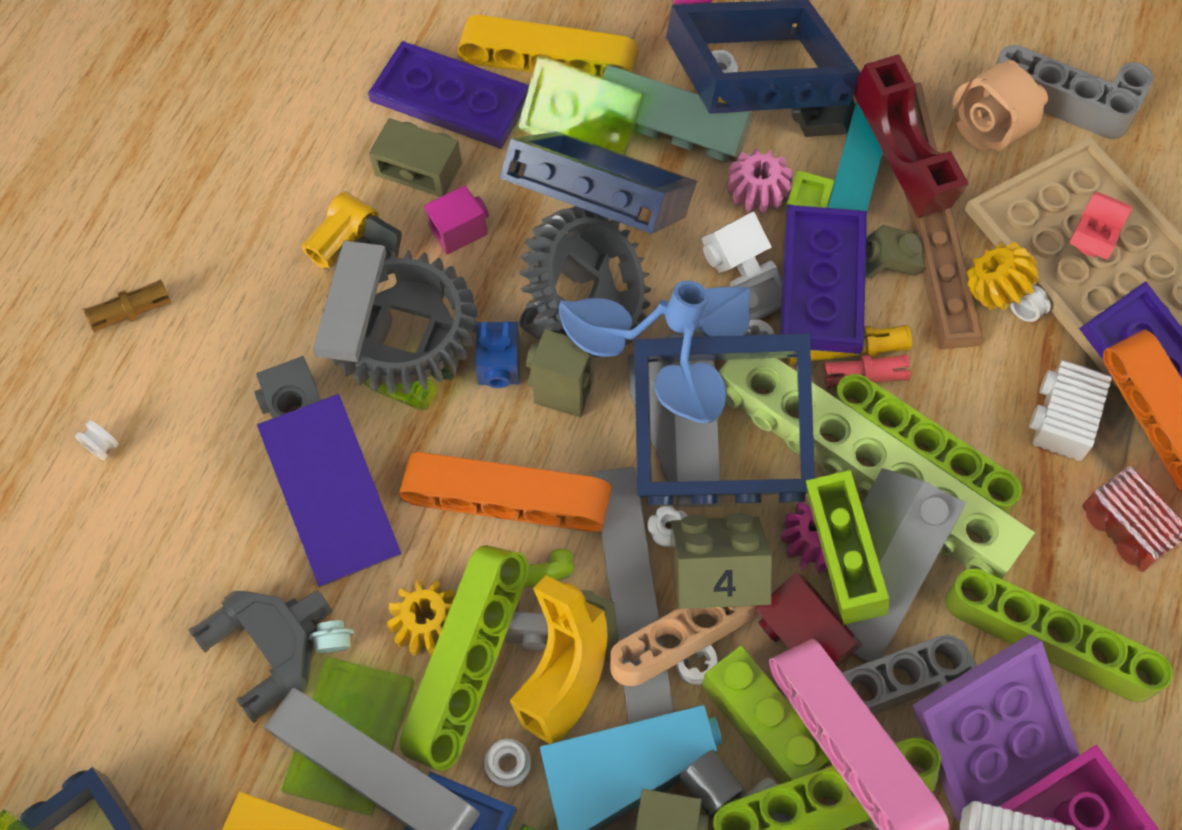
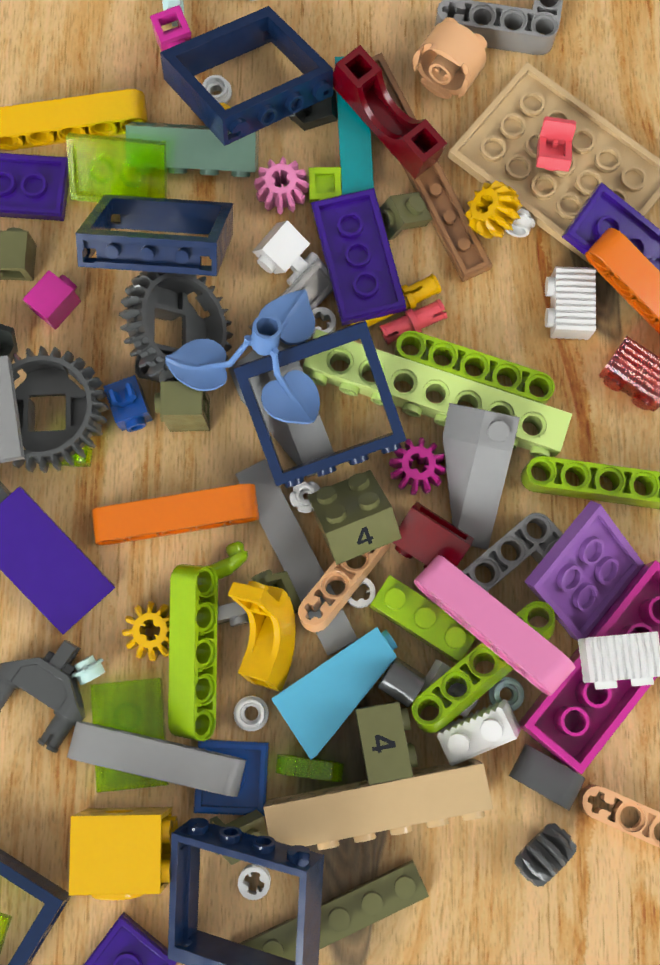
camera: 20 degrees left, 15 degrees up
lime brick [806,470,889,625] -> none

